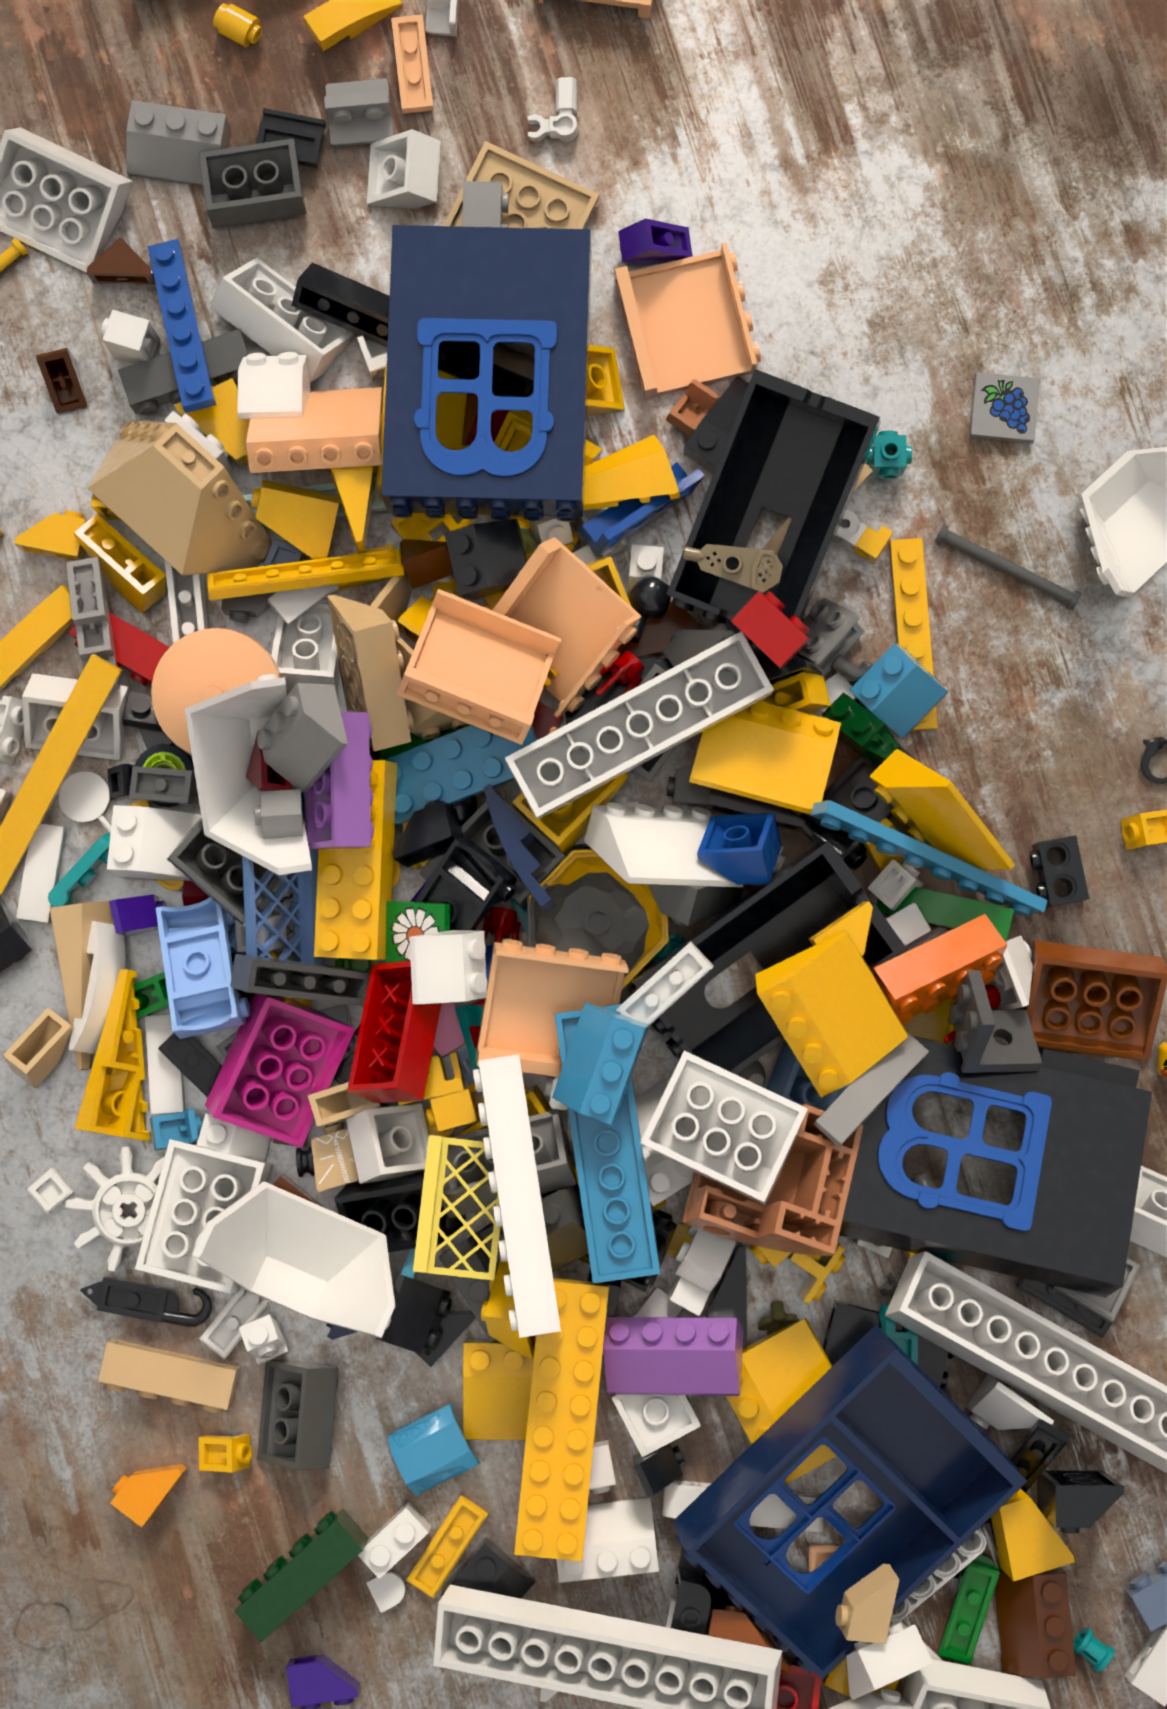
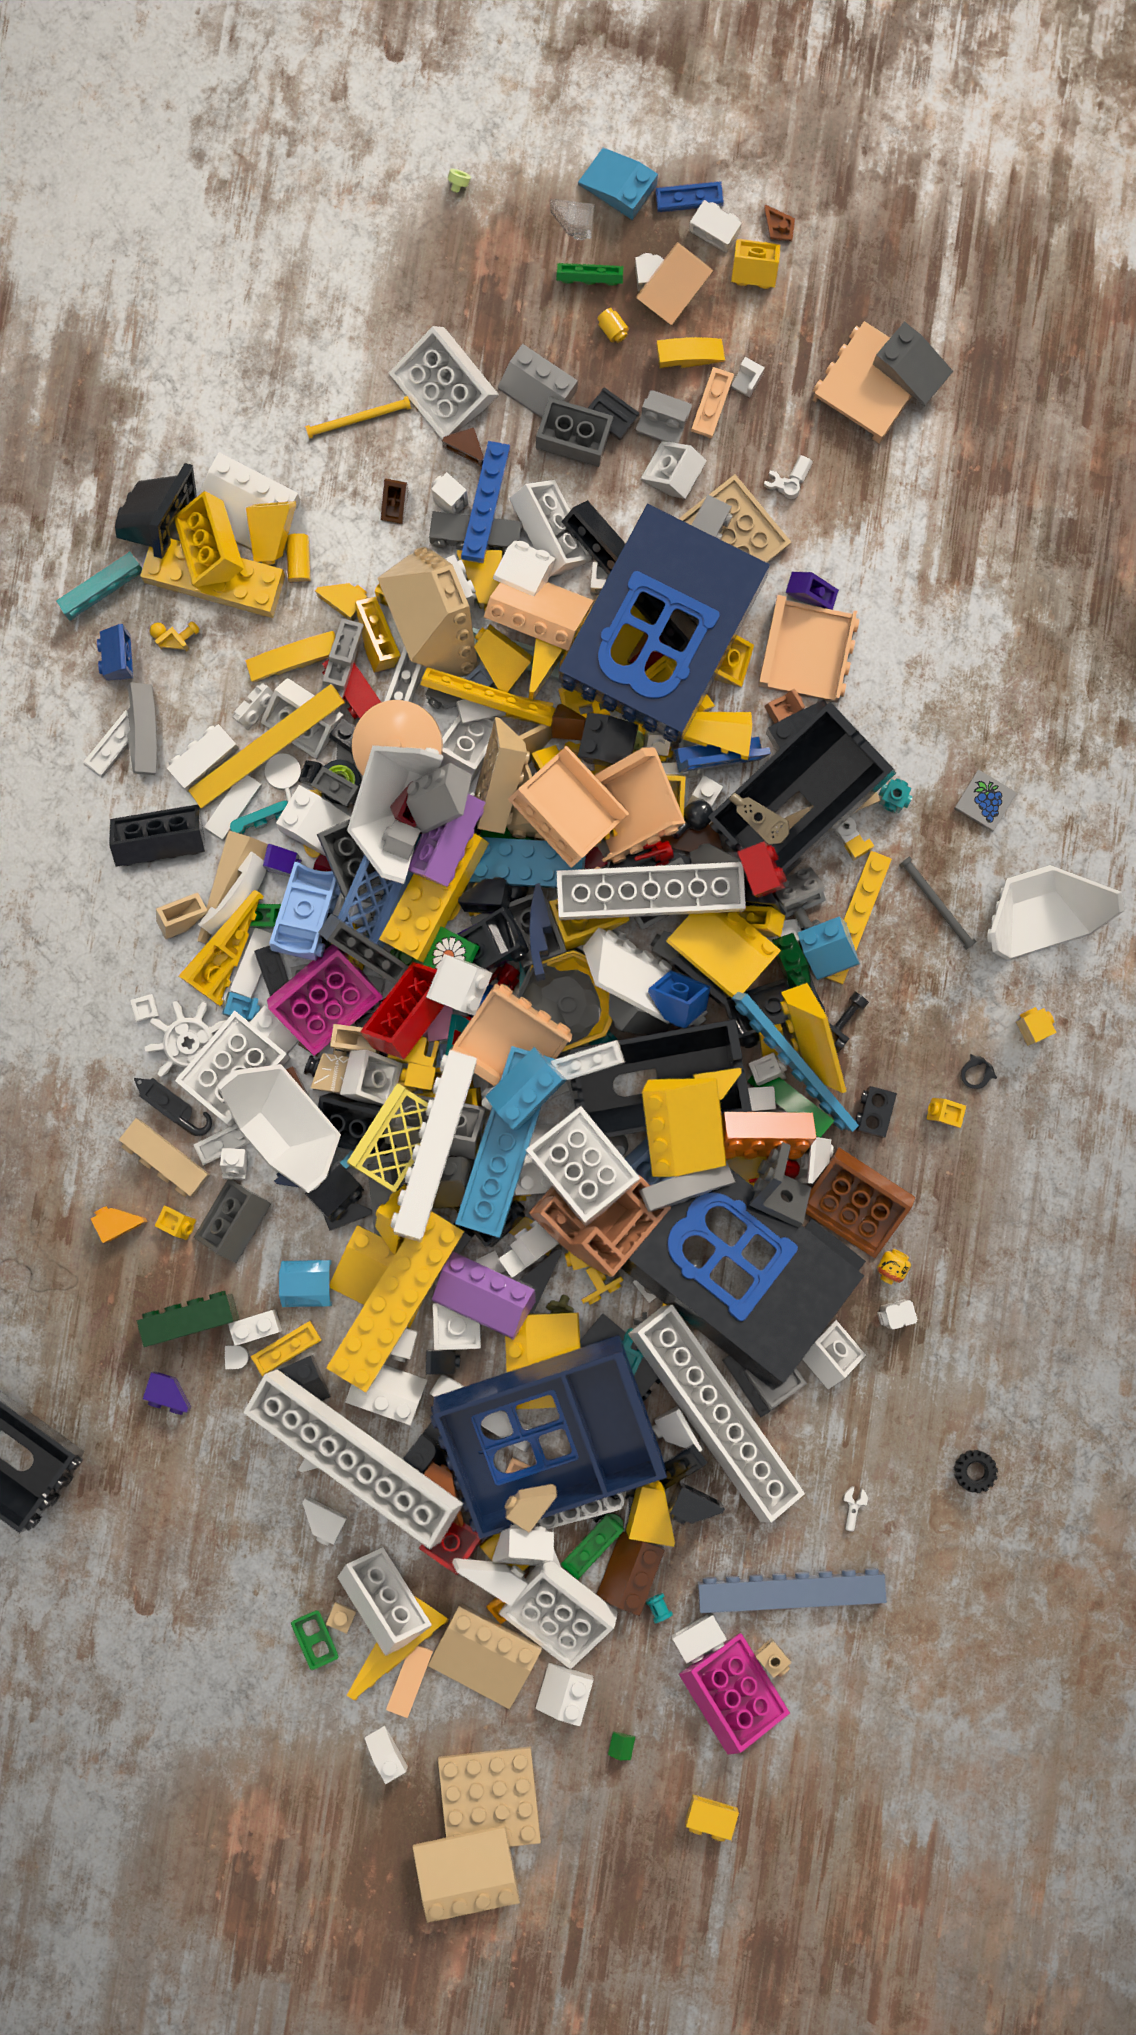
camera: 25 degrees right, 0 degrees up
none -> black bar [829,992,869,1053]

